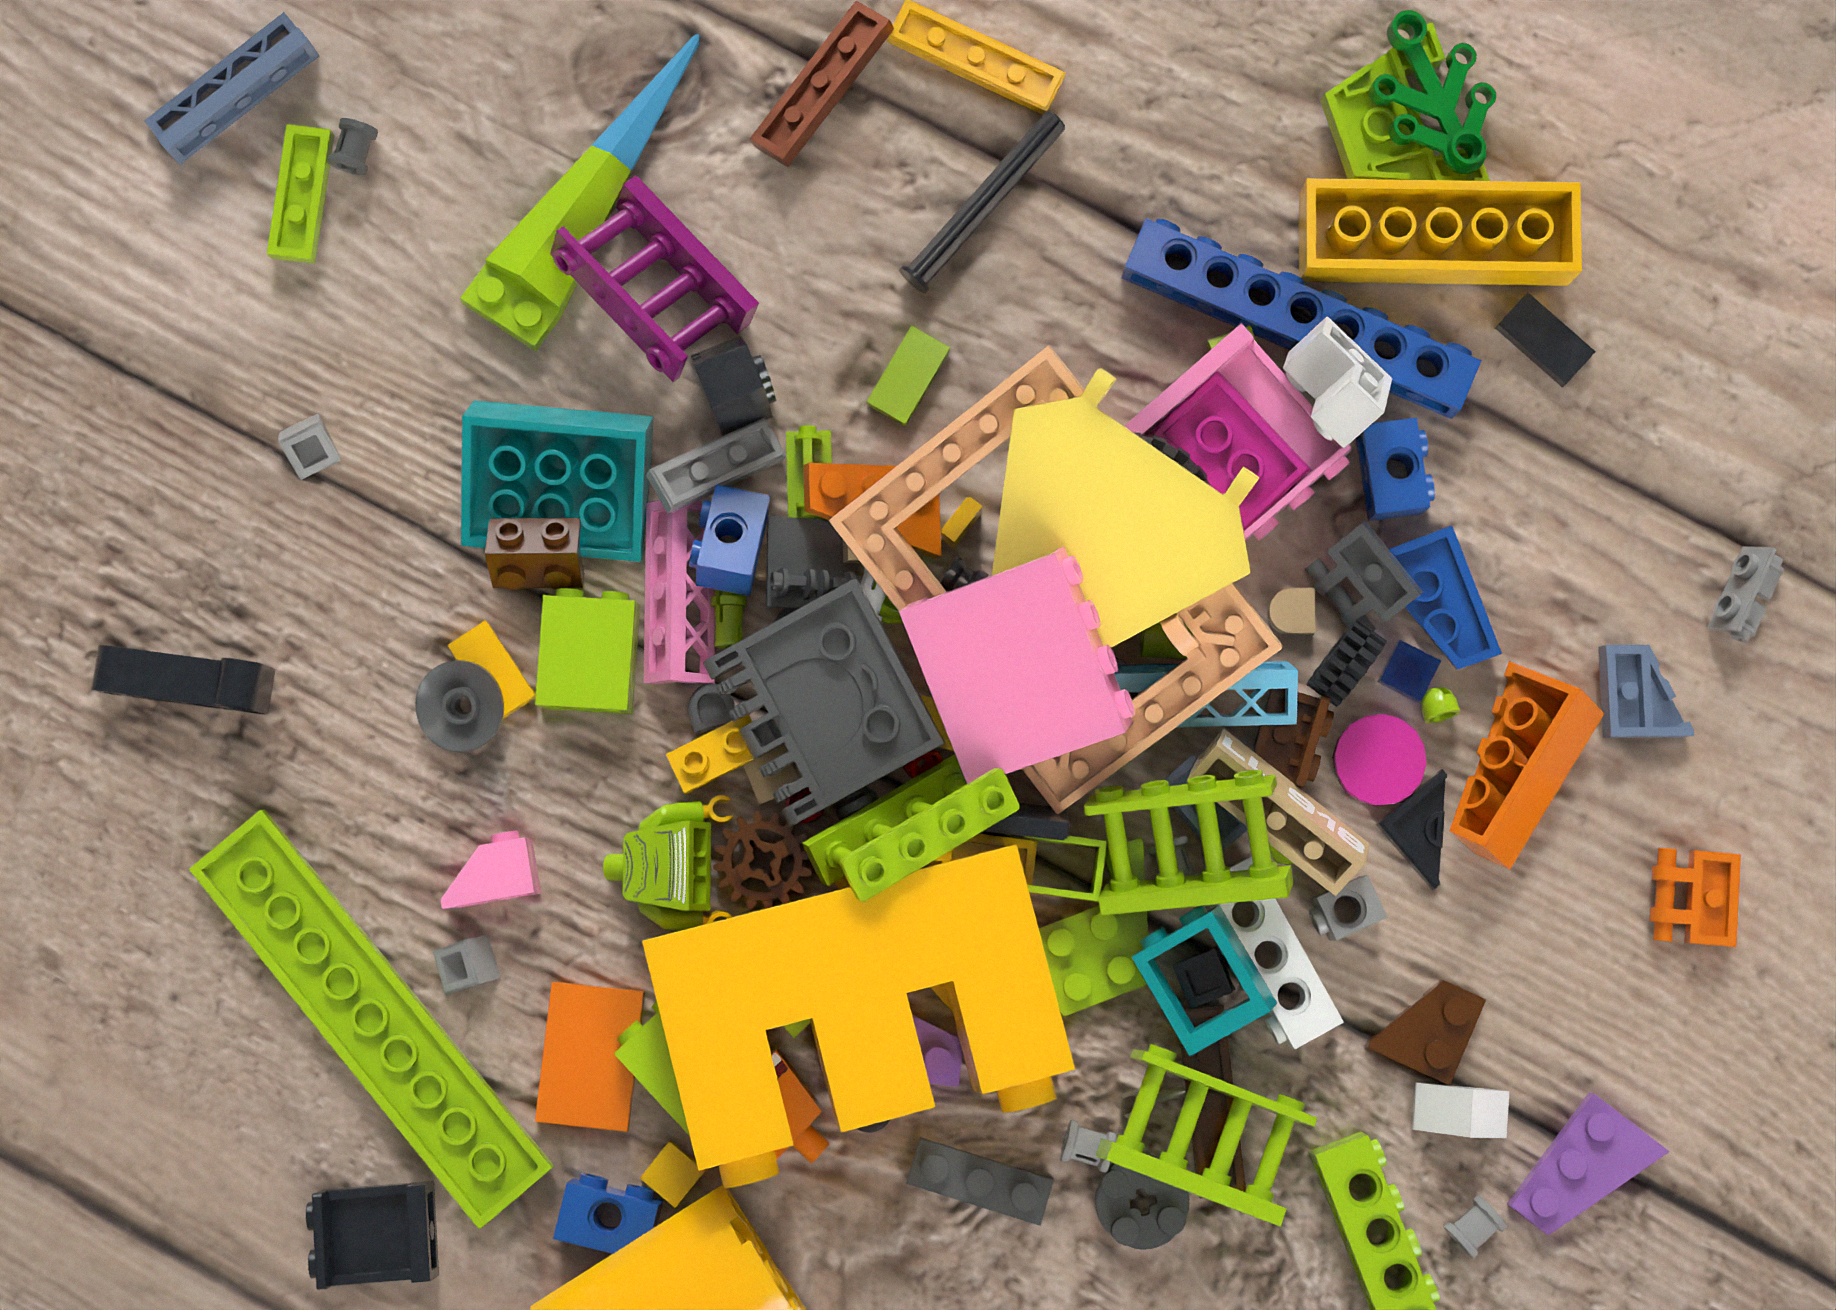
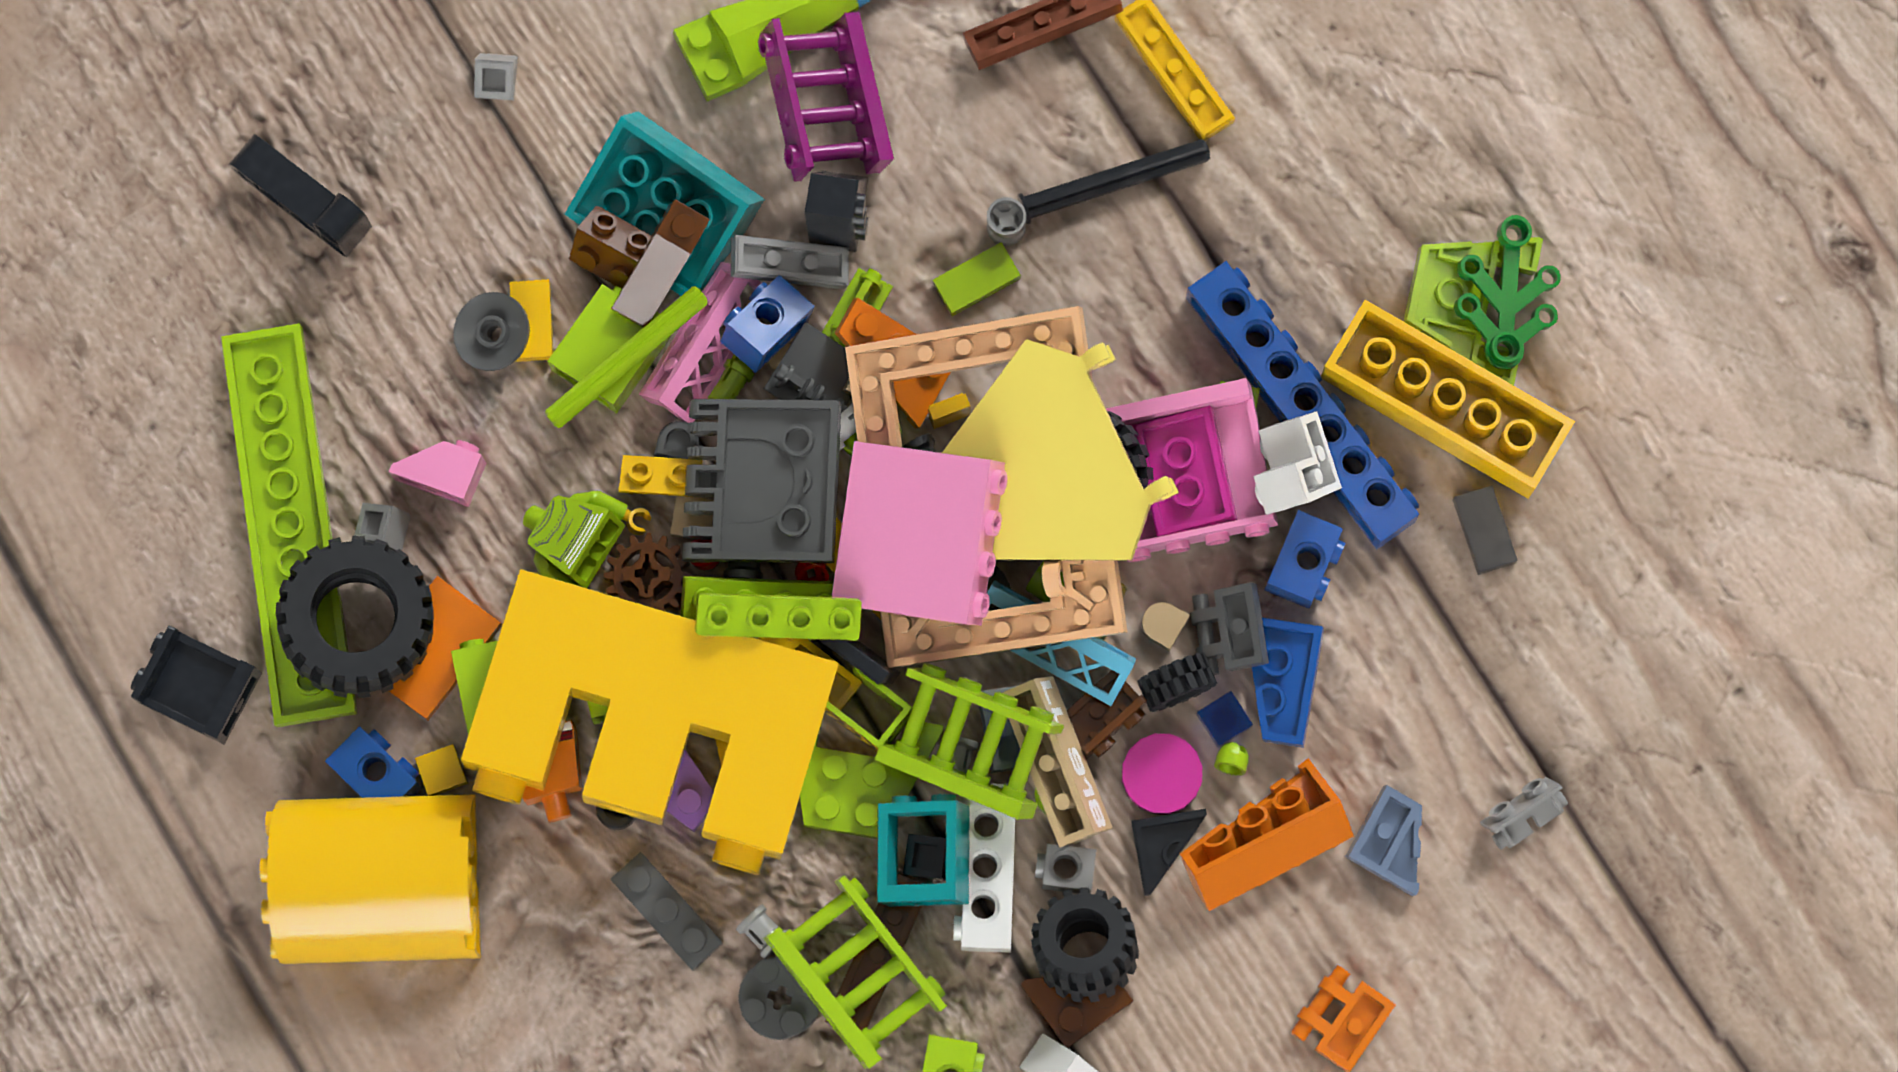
camera: 30 degrees right, 5 degrees down
none -> black tyre [275,536,434,698]
none -> lime axle [545,286,708,428]
none -> slope [611,199,710,328]
none -> light grey wheel [987,197,1026,246]
none -> black tyre [1031,887,1139,1003]

